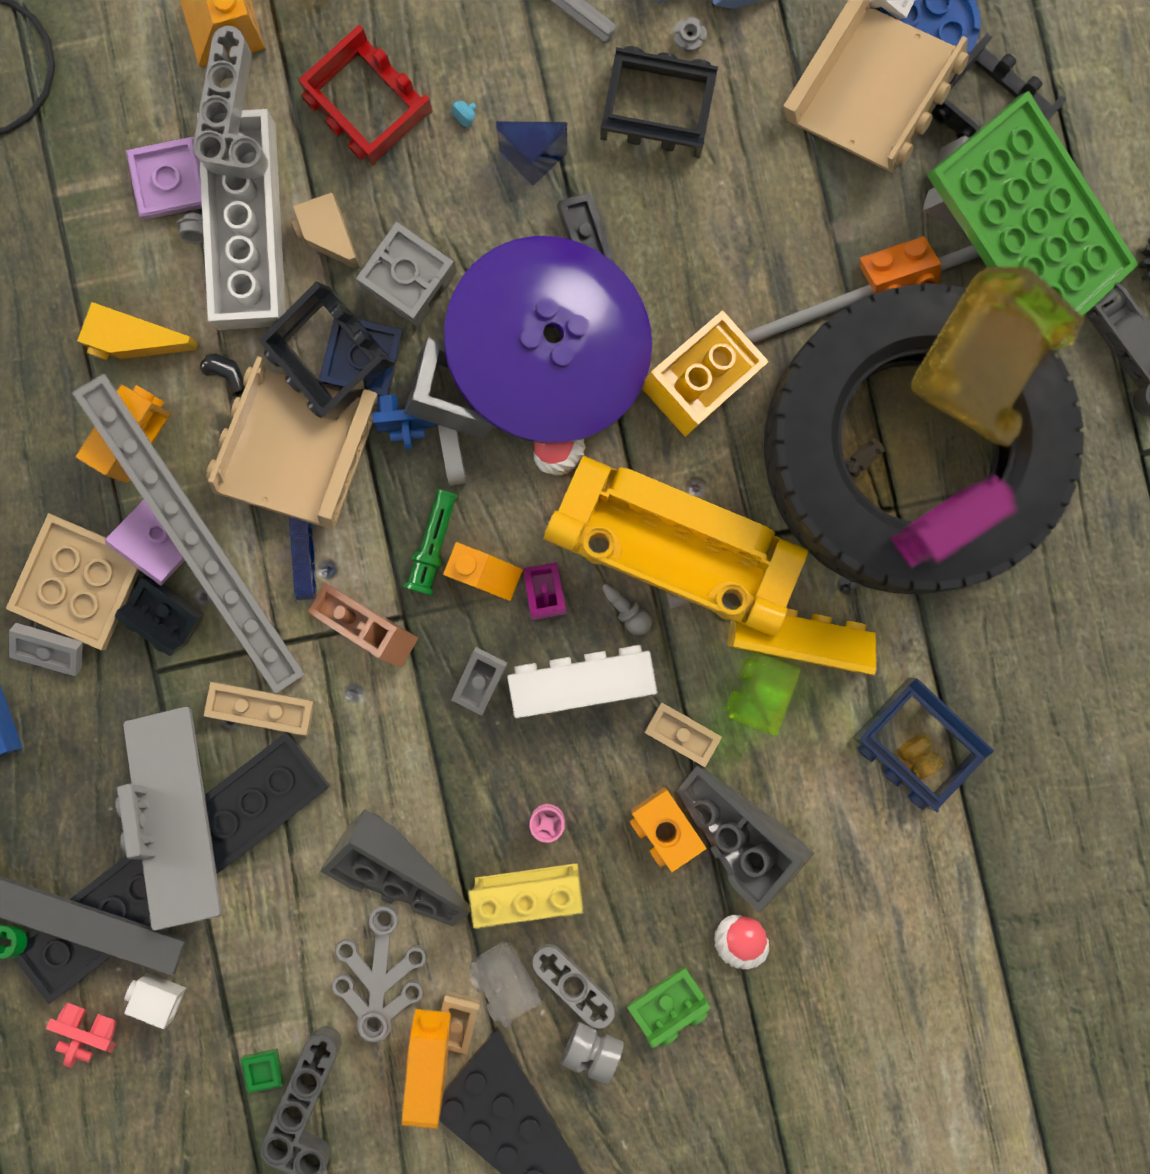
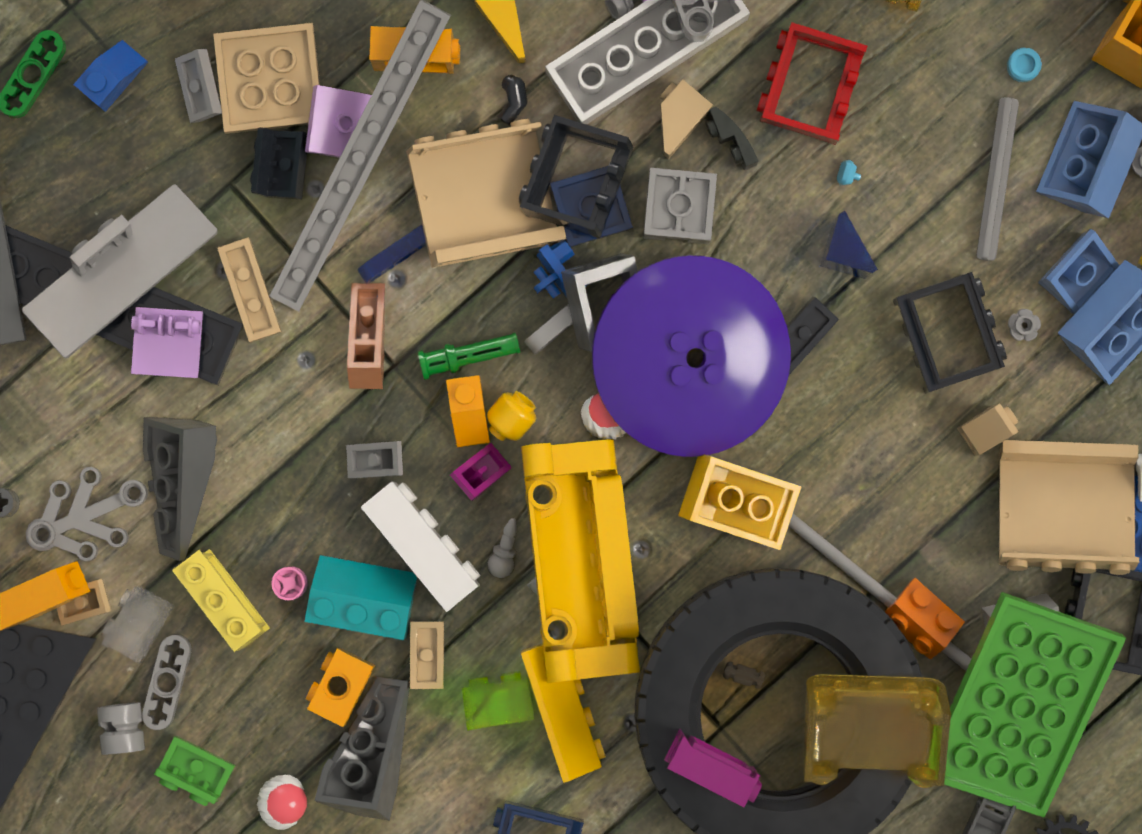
camera: 65 degrees right, 0 degrees up
none -> lavender hinge [131,307,203,378]
none -> teal slope [304,555,418,640]
none -> yellow head [487,391,536,441]
none -> pearl dark grey slope [705,107,759,170]
none -> tan slope [957,403,1019,456]

